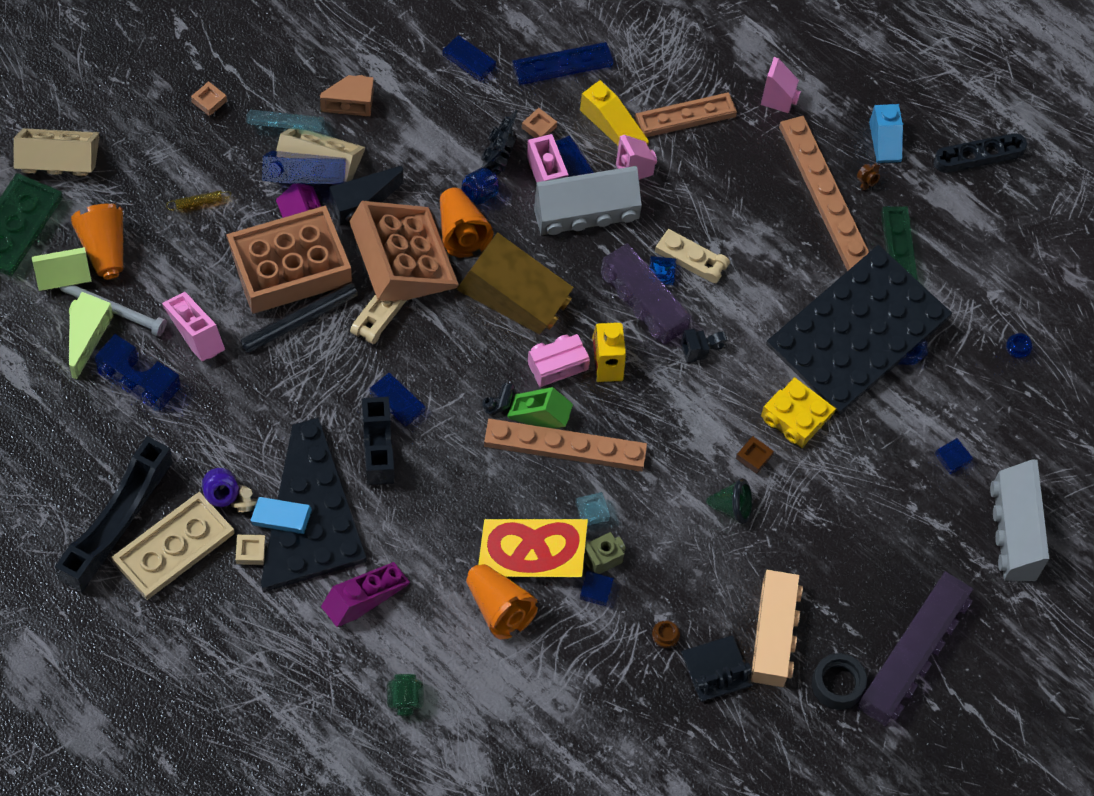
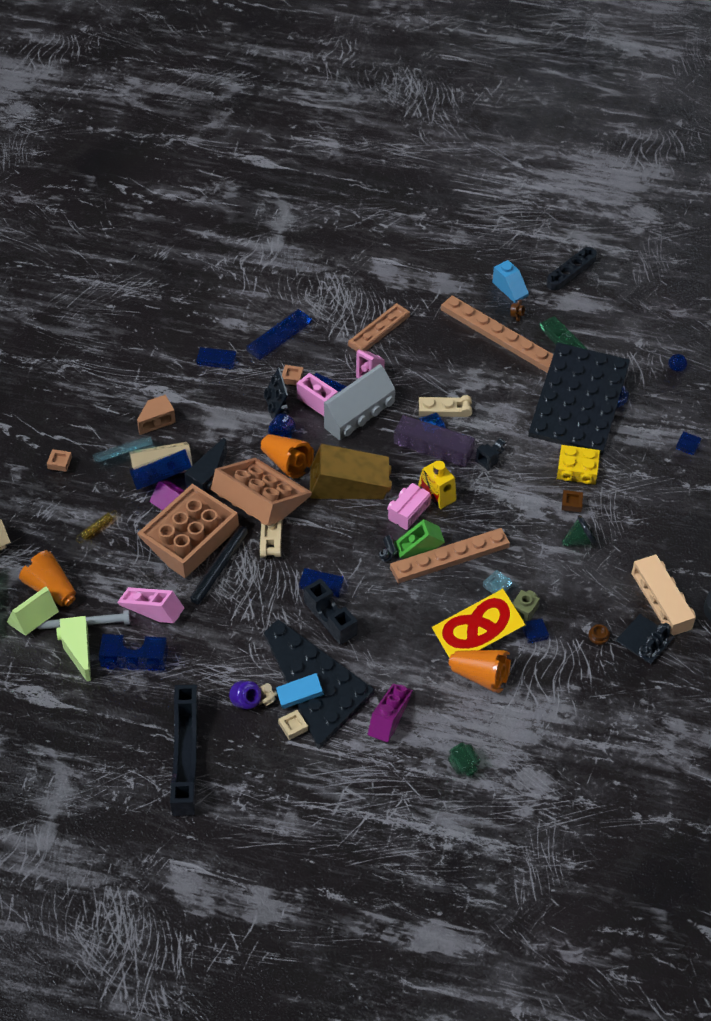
camera: 25 degrees left, 10 degrees down
tan plate [111,492,235,600] -> none
yellow slope [580,80,649,146] -> none
bright pink slope [761,57,801,113] -> none

